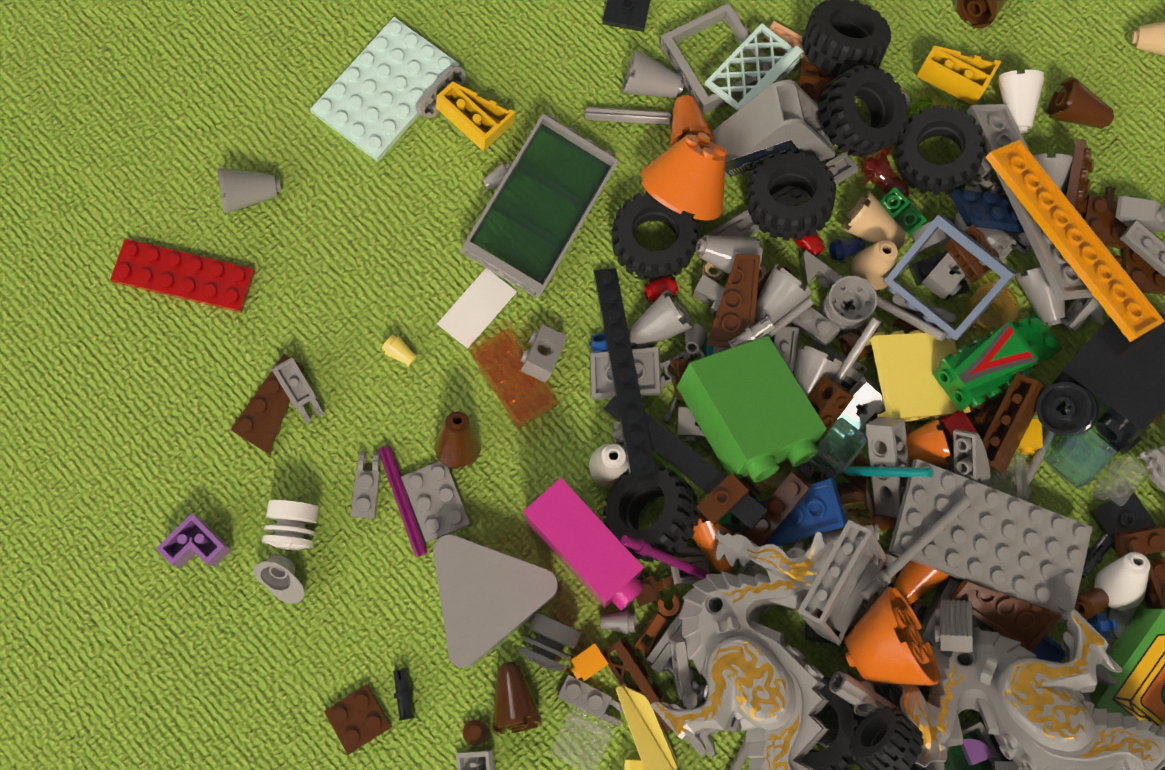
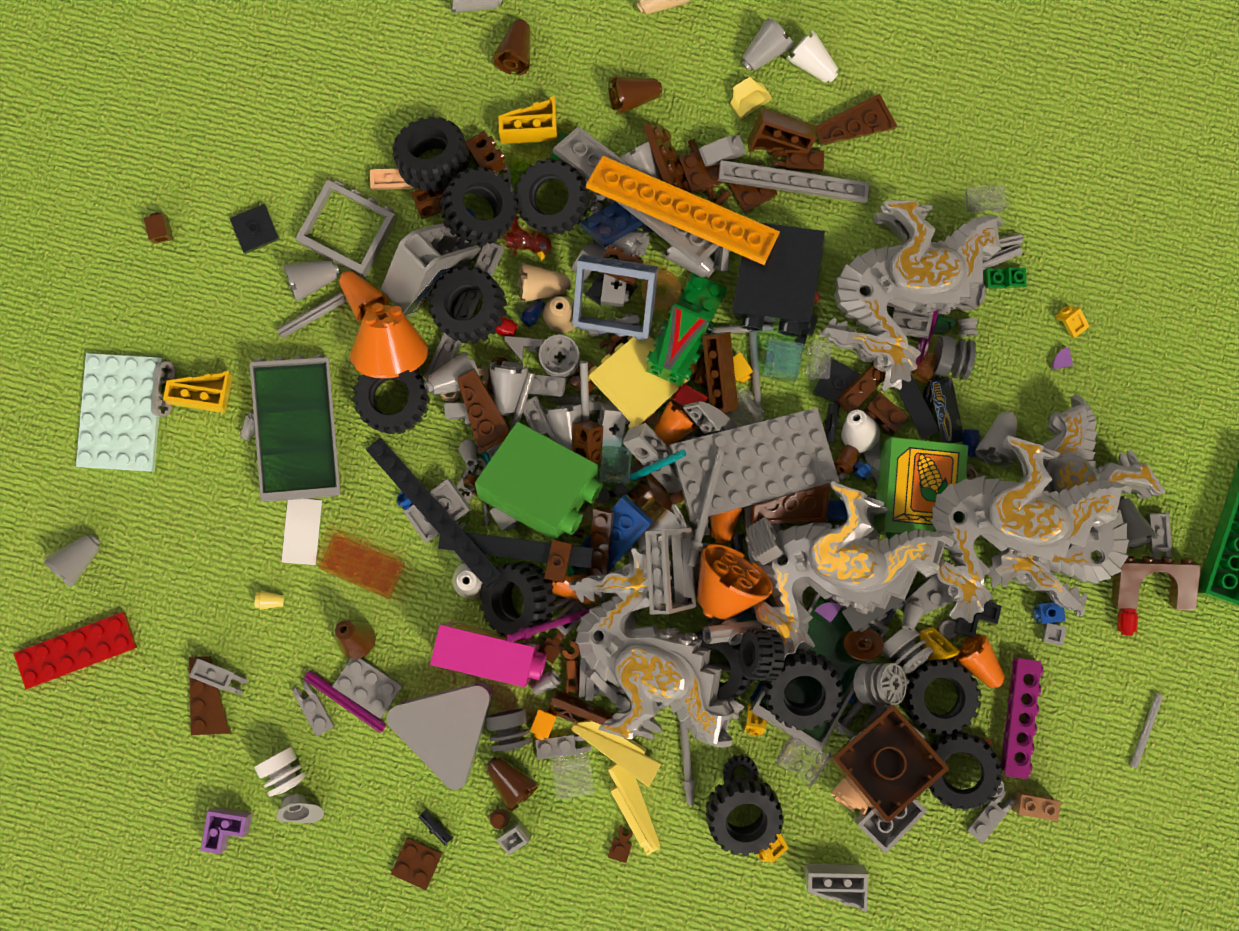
camera: 30 degrees left, 10 degrees up
light grey brick [520,324,567,383] -> none
light grey cone [629,289,694,349] -> none
red brick [643,275,678,303] -> none
light aqua fence [705,23,803,111] -> none
light grey pin [728,316,776,348] -> none
light grey bar [877,295,946,341] -> none
green slope [879,187,928,236] -> none
white cone [998,70,1045,134] -> none
black wheel [1036,382,1099,437] -> none
none -> reddish brown brick [465,131,506,174]

